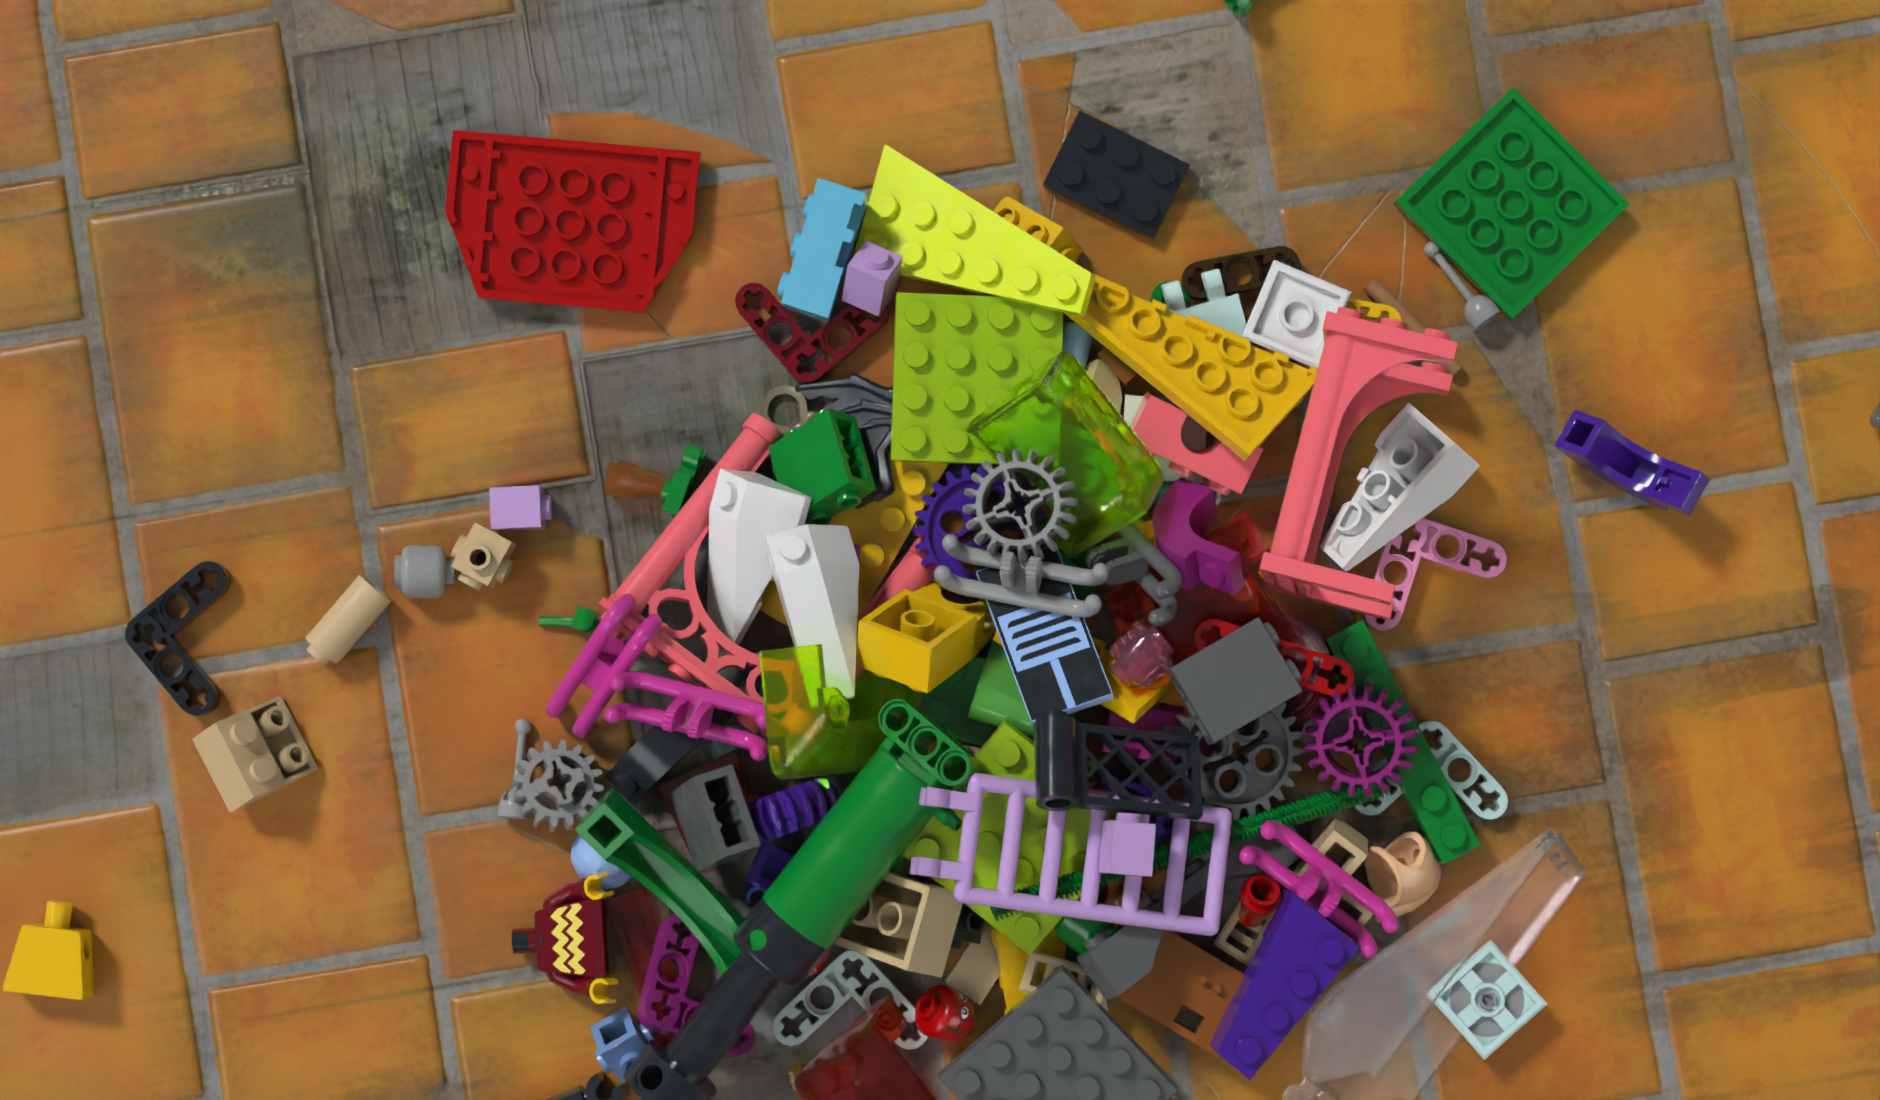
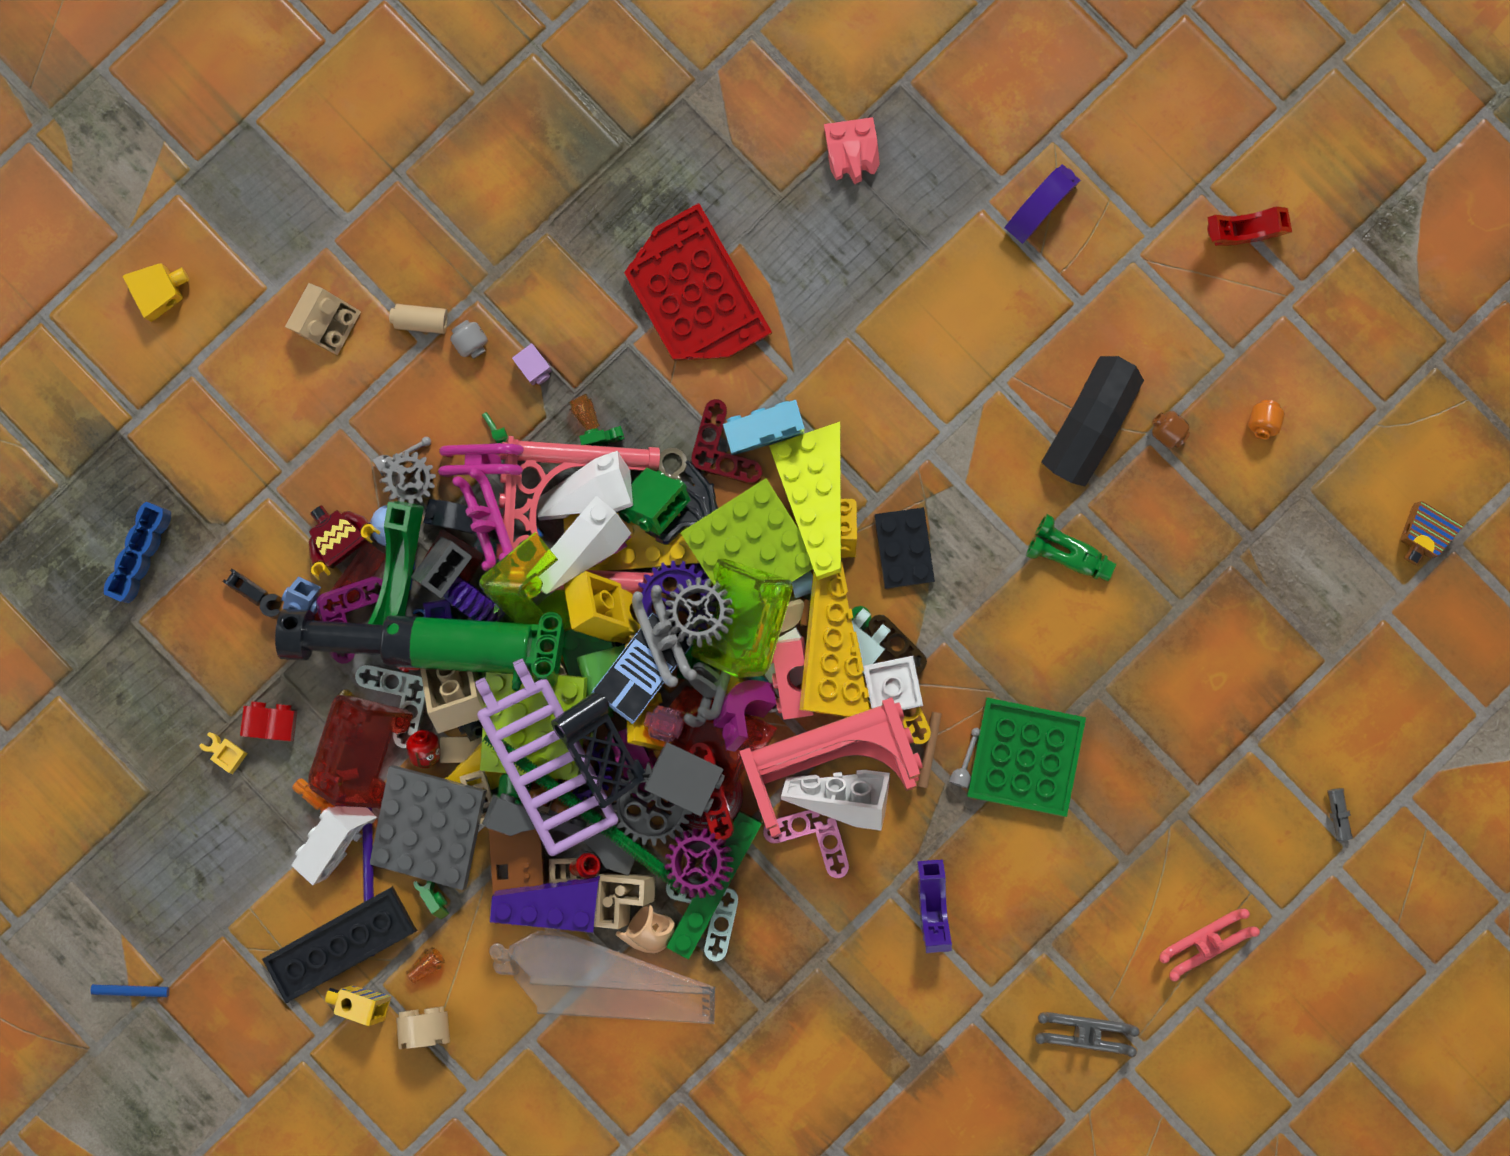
camera: 55 degrees right, 0 degrees up
black beam [125,561,231,716] -> none
tan brick [450,523,517,591] -> none
lavender brick [842,240,903,316] -> none
lavender brick [1098,813,1156,877] -> none
dark pink piece [1239,820,1399,958] -> none
light aqua piece [1427,940,1547,1060] -> none

